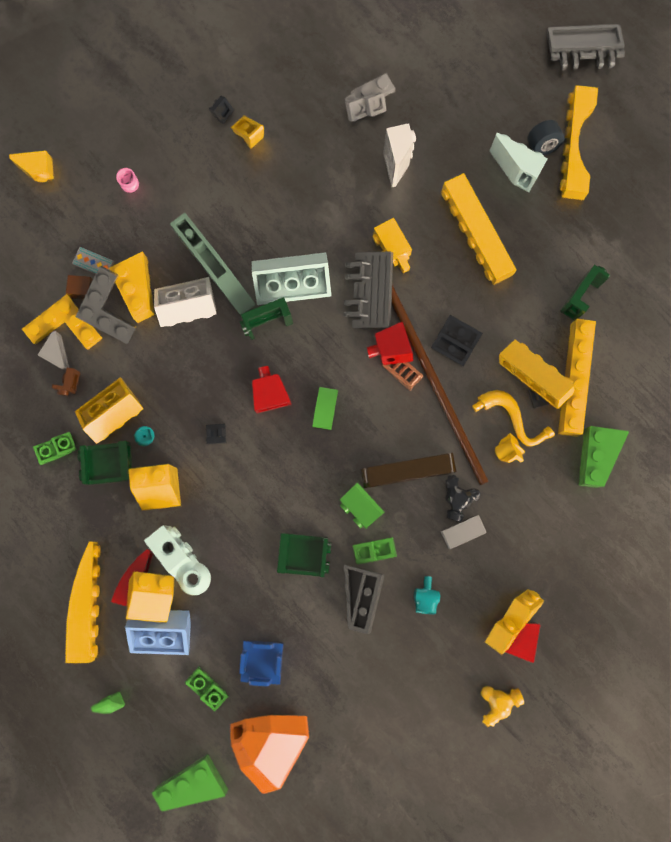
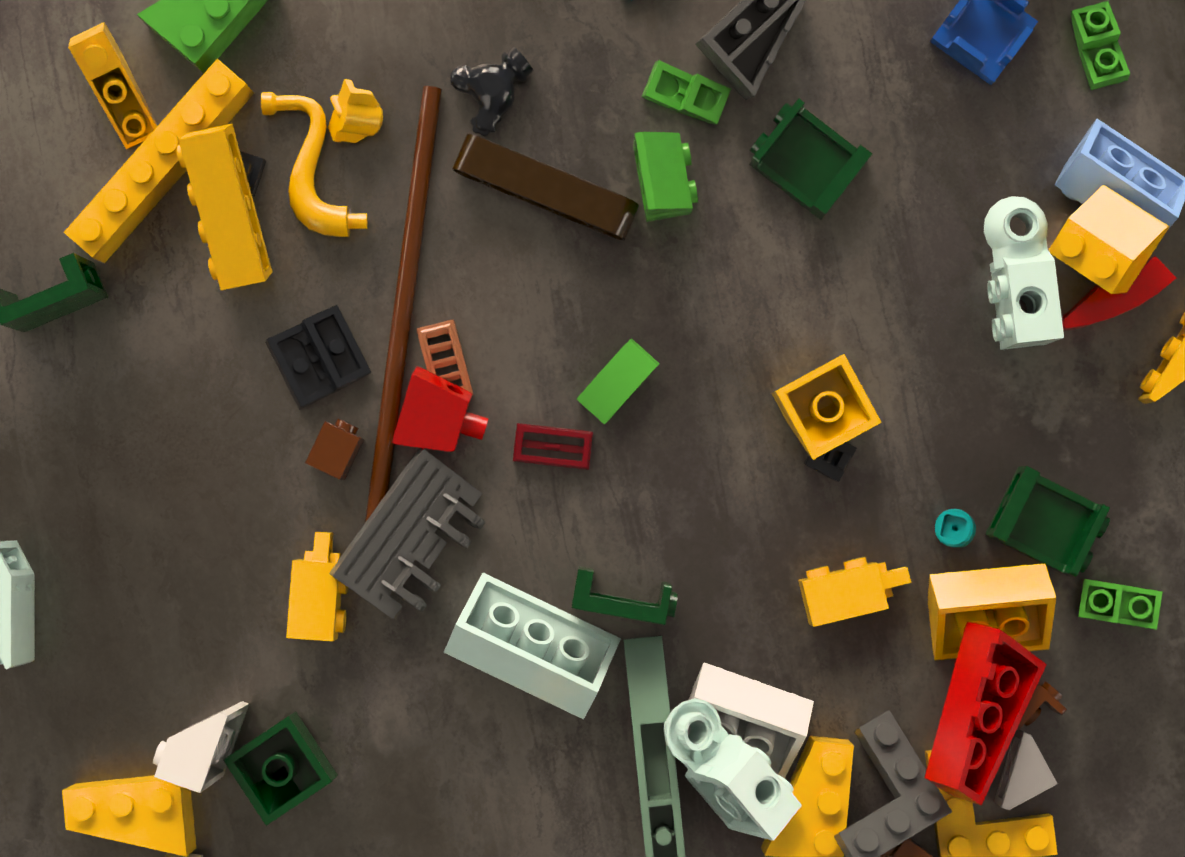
camera: 145 degrees left, 5 degrees up
yellow slope [129,464,181,511] -> none
red torso [252,366,291,413] -> none
yellow brick [441,173,516,285] -> none
light grey slope [441,515,487,549] -> none
none -> yellow wedge [62,775,197,857]
none -> yellow slope [68,22,157,149]
none -> dark green slope [223,711,338,826]
none -> reddish brown brick [305,419,364,480]
none -> dark red tile [513,423,593,470]
none -> light aqua brick [664,698,802,841]
none -> yellow slope [771,354,882,460]
none -> yellow hinge [798,557,911,627]
none -> red wedge [924,622,1047,806]

